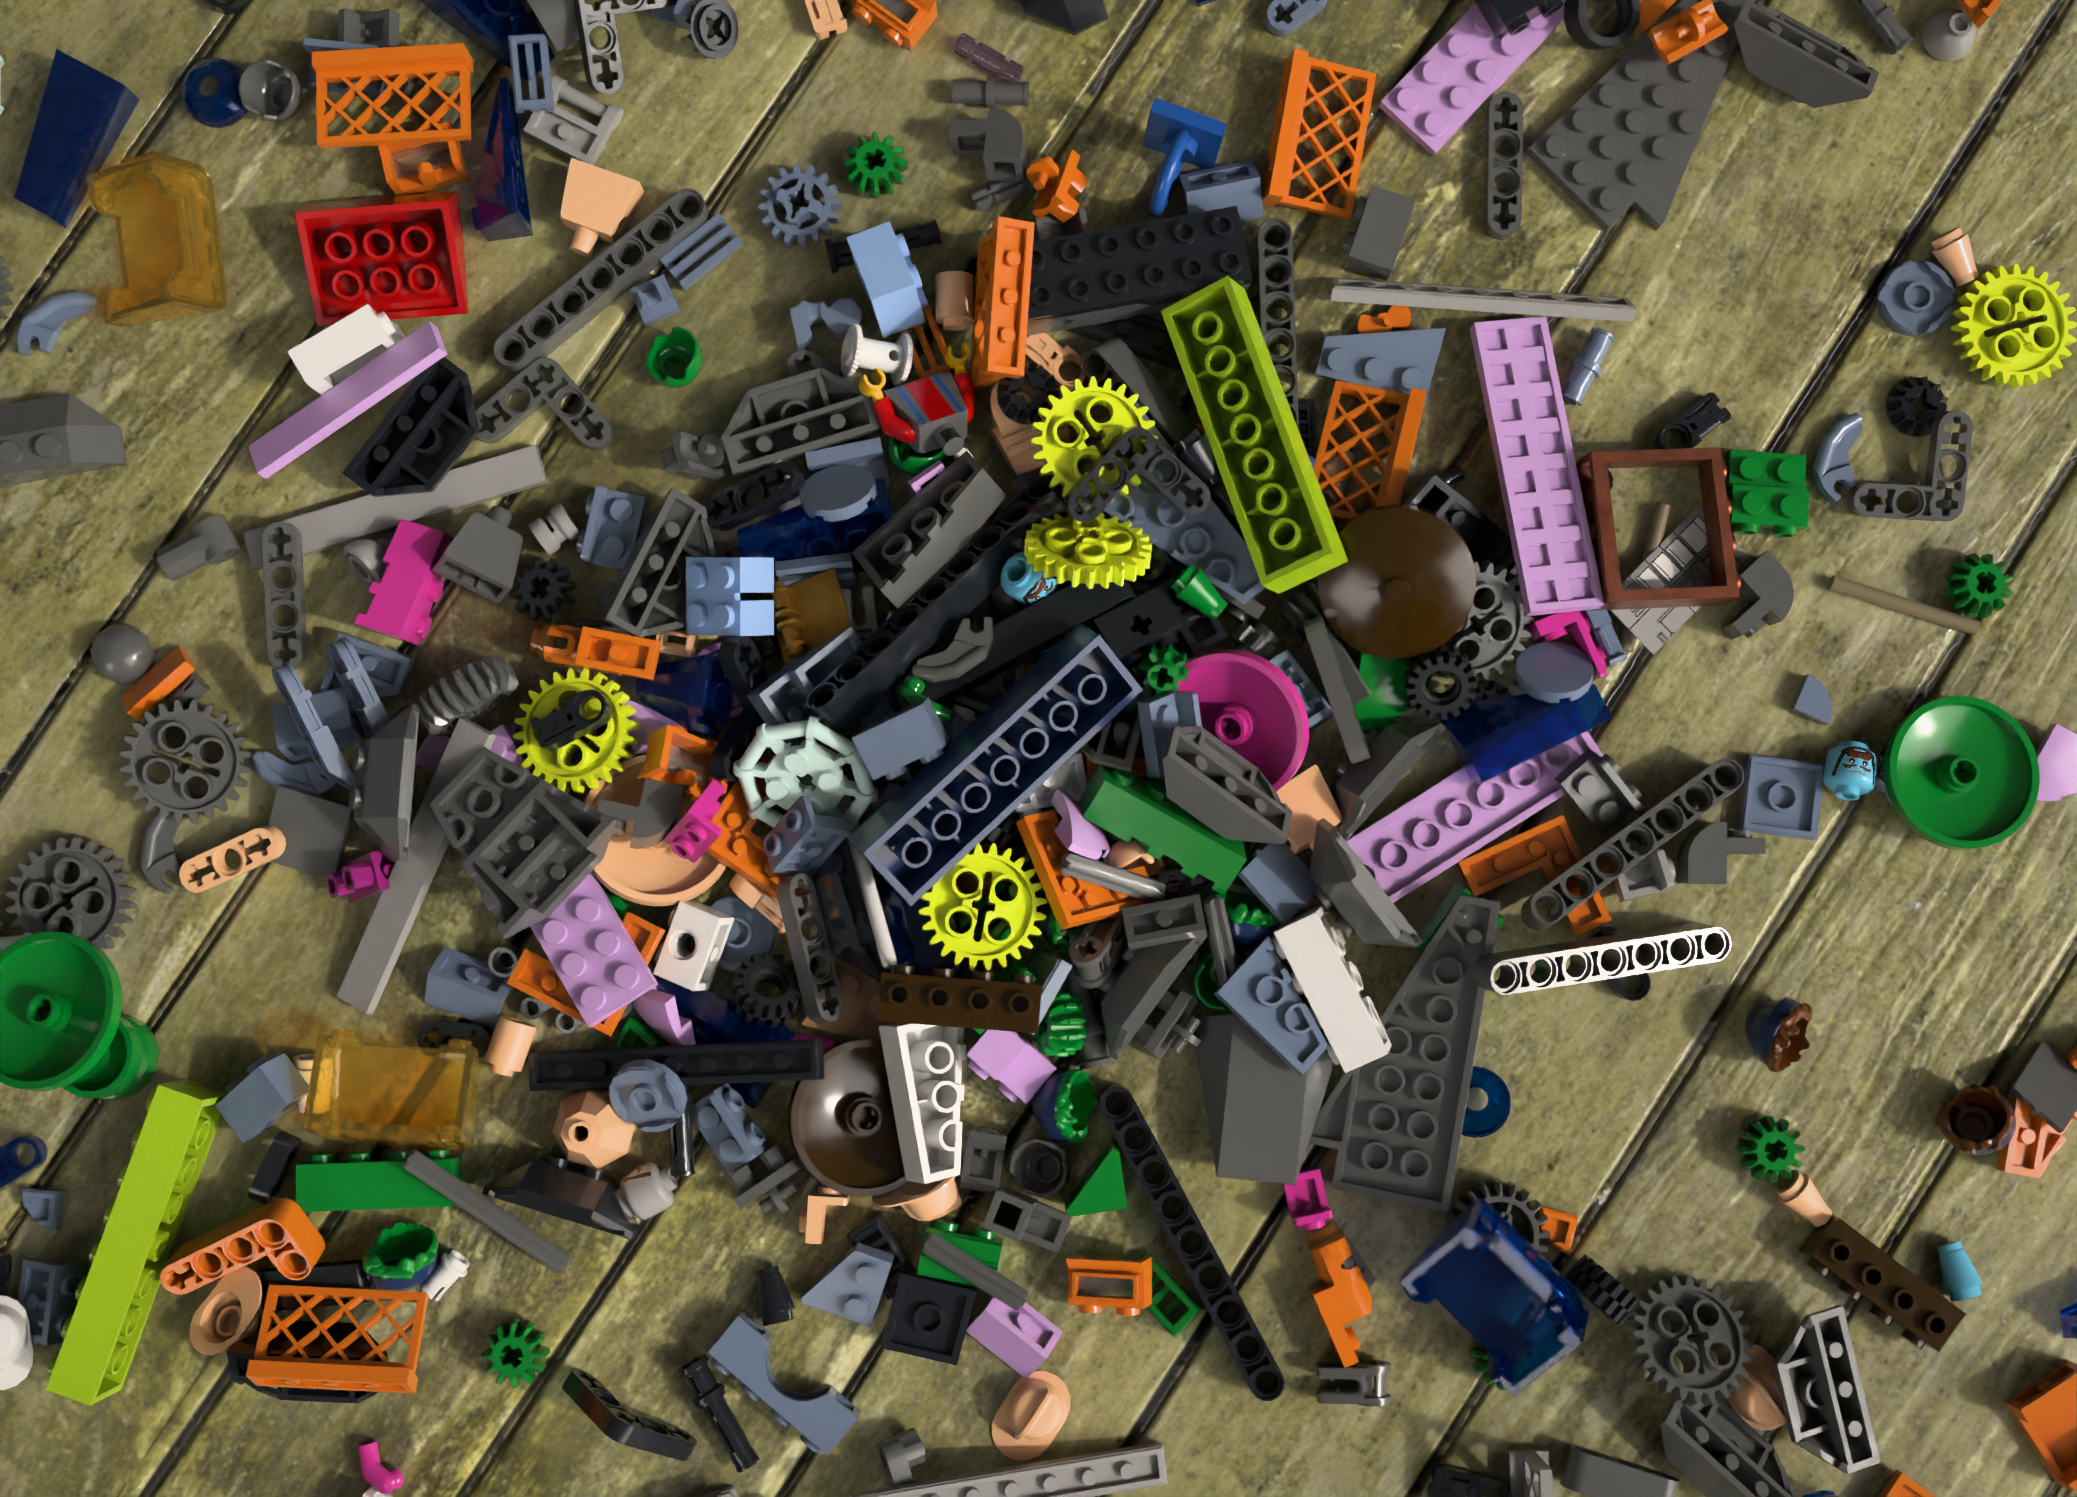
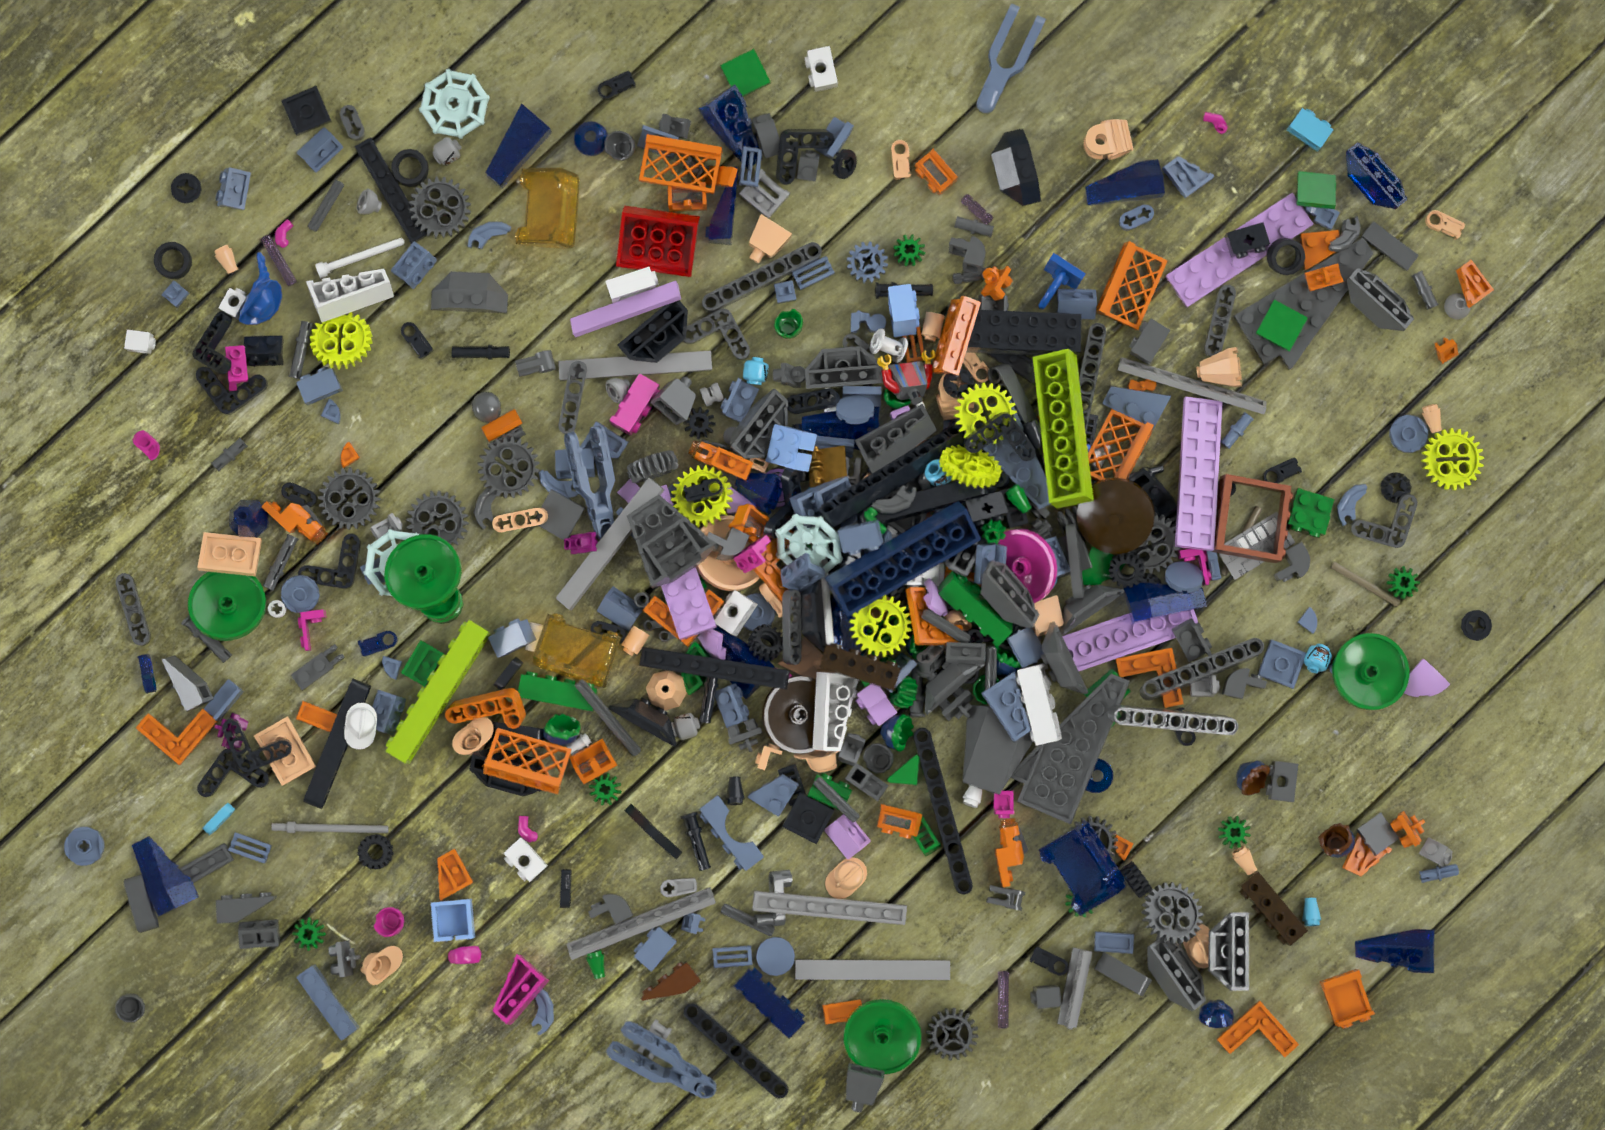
camera: 10 degrees right, 0 degrees up
dark grey wedge [349,704,420,861] -> none
sand blue tile [608,1060,687,1132] -> none
none -> green plate [401,640,445,687]
none -> black pin [451,345,510,360]
none -> orange window [569,738,617,784]
none -> orange tile [705,165,738,187]
none -> medium azure head [743,357,769,385]
none -> dark grey bracket [797,150,820,182]
none -> white cone [962,785,982,808]
none -> sand blue tile [1094,931,1134,954]
none -> light nougat cone [1196,347,1242,387]
none -> green tile [1255,300,1308,352]
none -> dark grey brick [1266,761,1298,802]
none -> orange tile [1435,338,1458,364]

